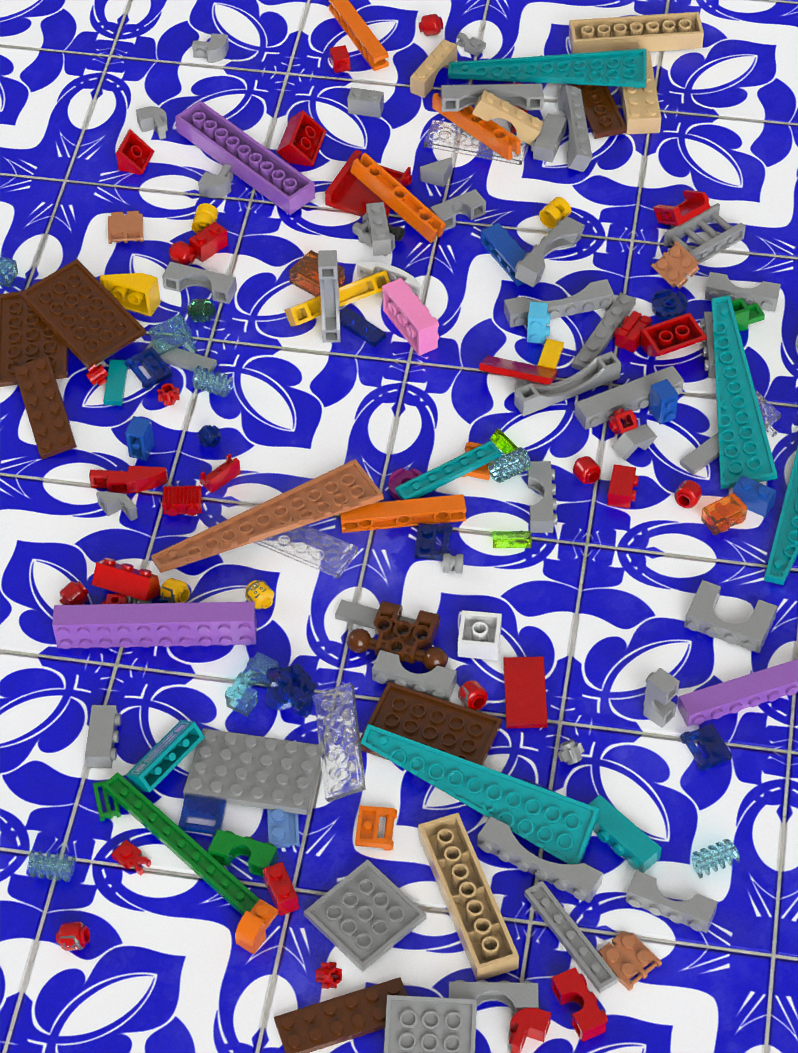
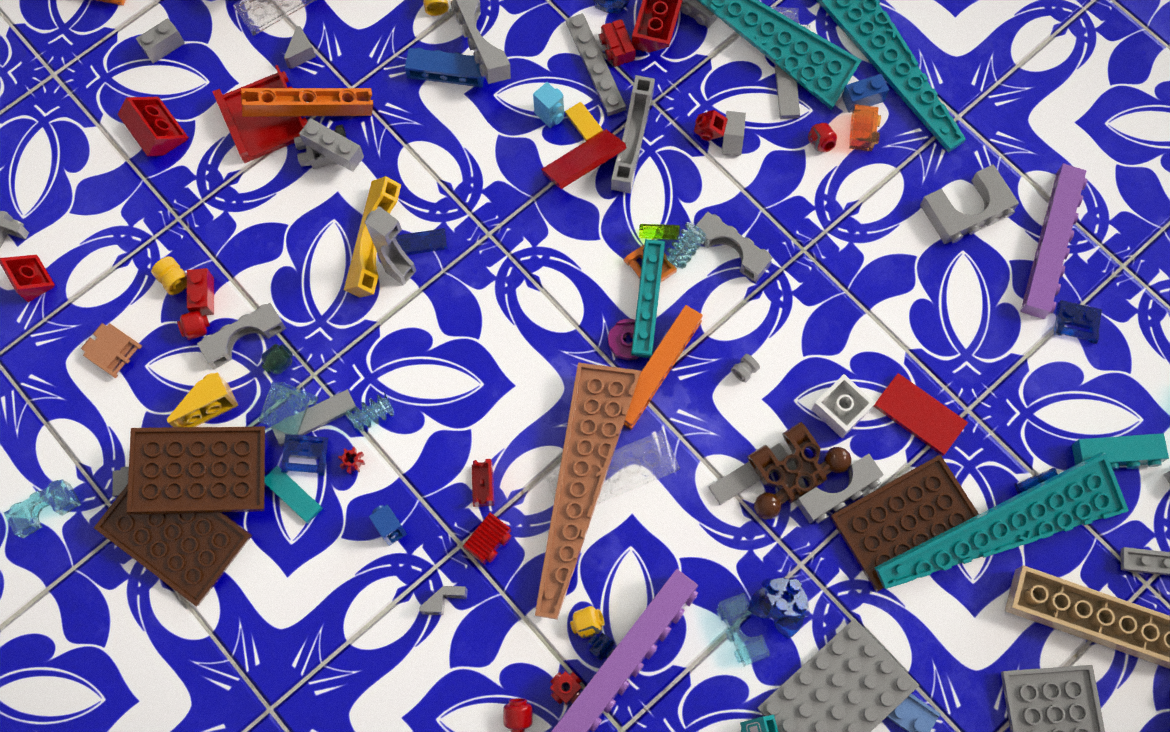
camera: 50 degrees left, 20 degrees up
reddish brown plate [14,355,77,460] -> none
red gear [86,364,108,386] -> none
red slope [89,466,168,494] -> none
red slope [92,558,160,601] -> none
medium lavender brick [175,100,315,215] -> none
light grey brick [198,164,233,198] -> none
clear blue gear [198,425,221,448] -> none
yellow head [245,580,274,609] -> none
clear orange brick [289,250,345,297] -> none
clear plate [314,682,366,802] -> none
red brick [330,45,350,73] -> none
orange plate [355,805,397,851] -> none
white slope [357,262,422,300] -> none
bright pink brick [382,278,439,356] -> none
clear blue plate [415,523,453,561] -> none
light grey arch [430,189,486,231] -> none
red head [458,680,488,710] -> none
light grey arch [477,816,603,903] -> none
clear neon green slope [492,531,532,548] -> none
light grey arch [504,279,614,327] -> none
light grey gear [557,739,585,765] -> none
red head [573,456,601,484] -> none
light grey brick [575,366,684,430] -> none
red brick [607,464,639,509] -> none
light grey arch [643,668,680,728] -> none
blue brick [648,379,678,425] -> none

